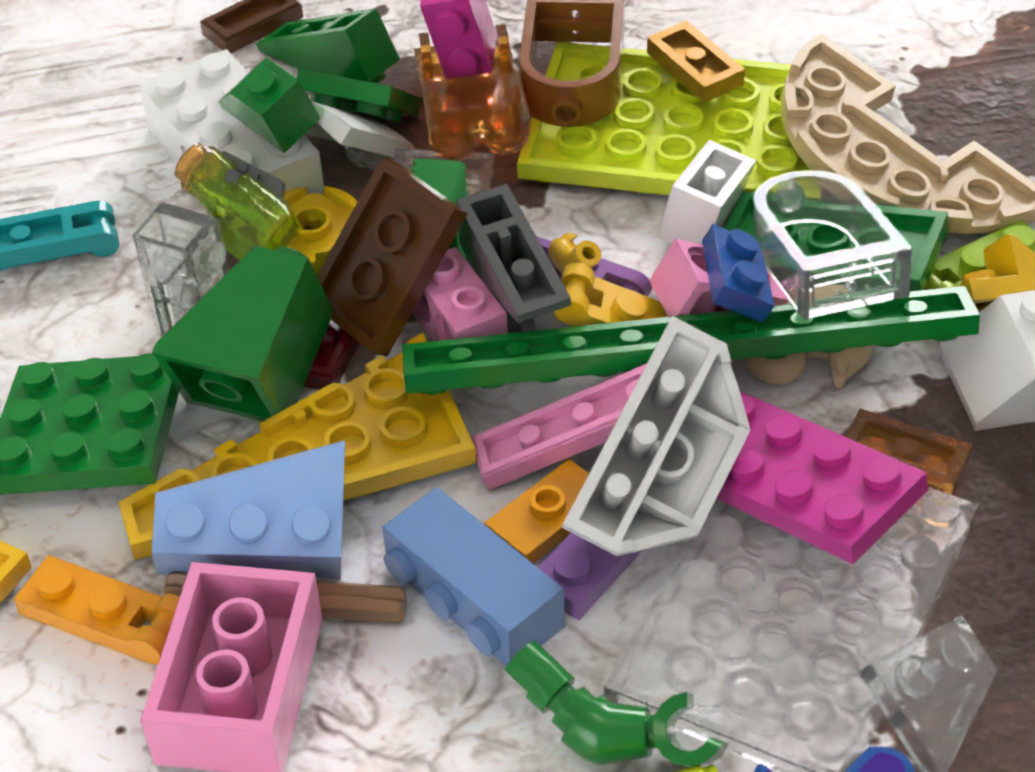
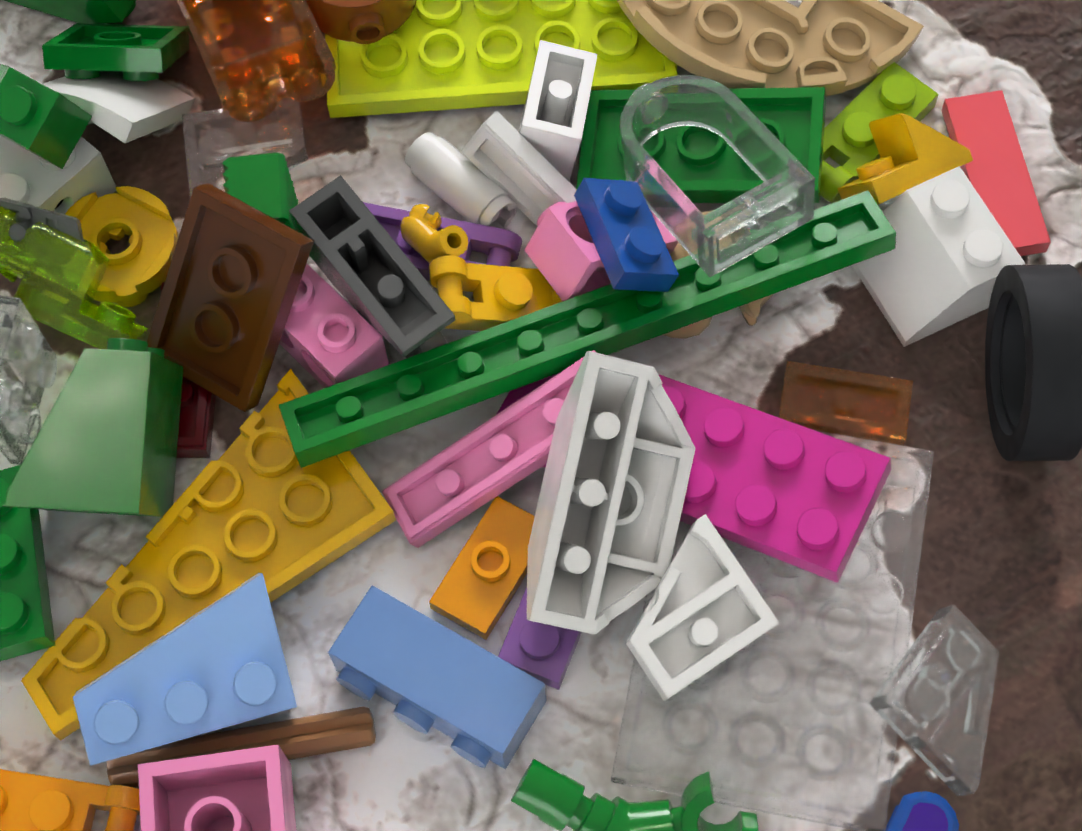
camera: 15 degrees left, 20 degrees up
none -> white piece [405,132,517,229]
none -> white tile [461,110,577,227]
none -> white wing [626,514,779,700]

